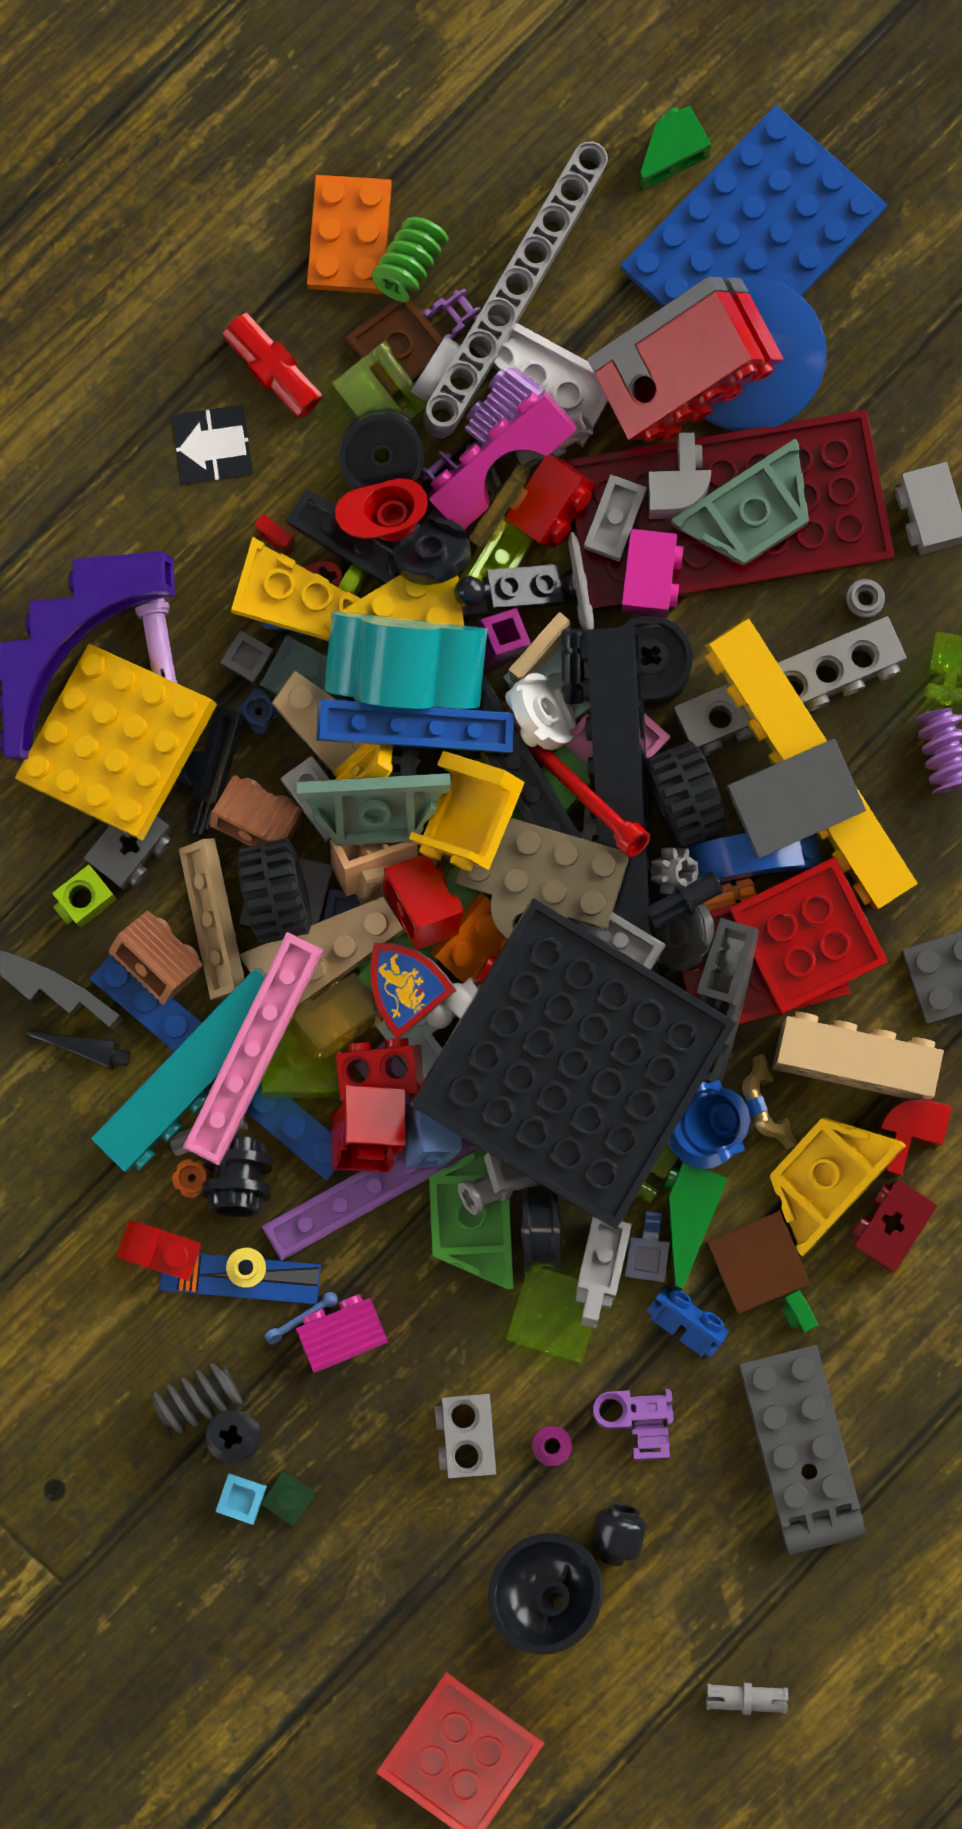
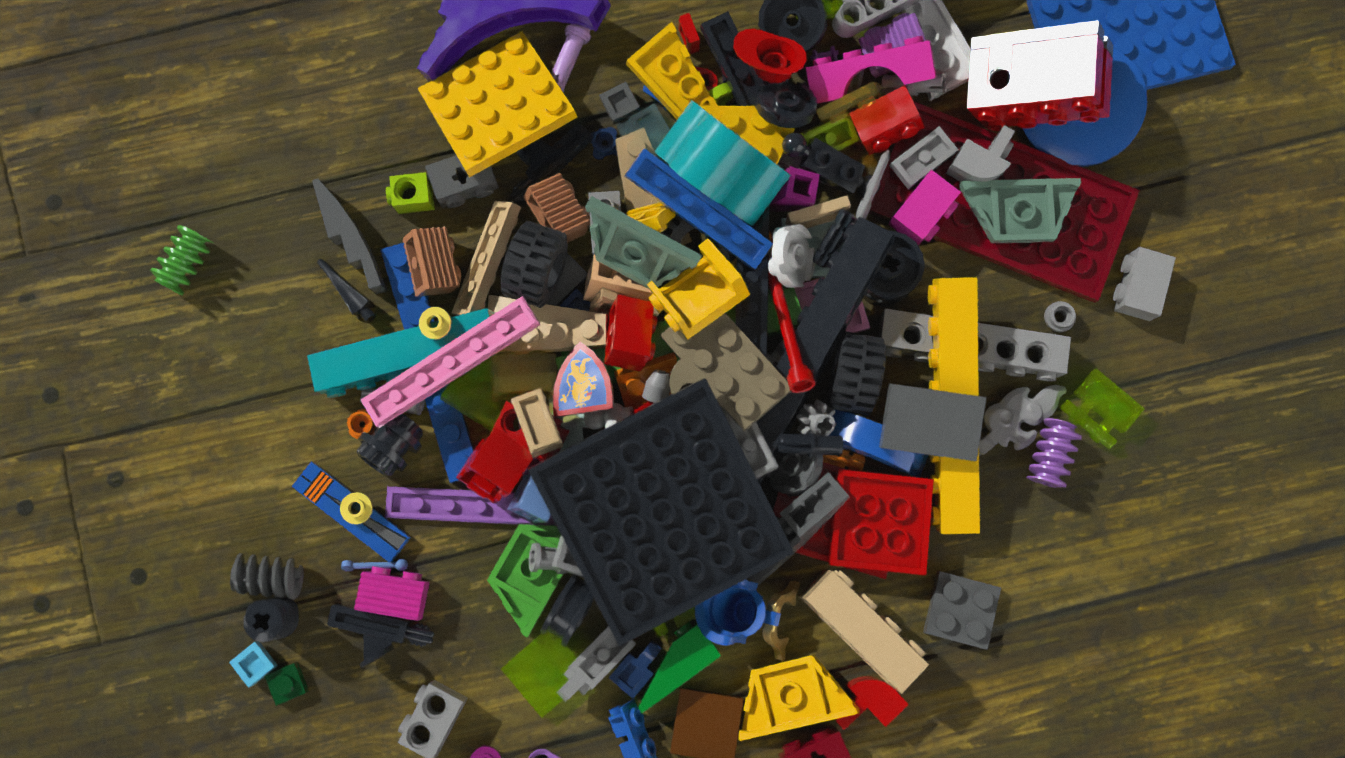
camera: 25 degrees right, 0 degrees up
red brick [116,1219,202,1281] -> none
none -> black piece [327,604,435,668]
none -> light yellow plate [419,307,451,339]
none -> tan tile [511,388,563,458]
none -> light grey hose [642,369,670,403]
none -> light grey piece [979,385,1067,456]

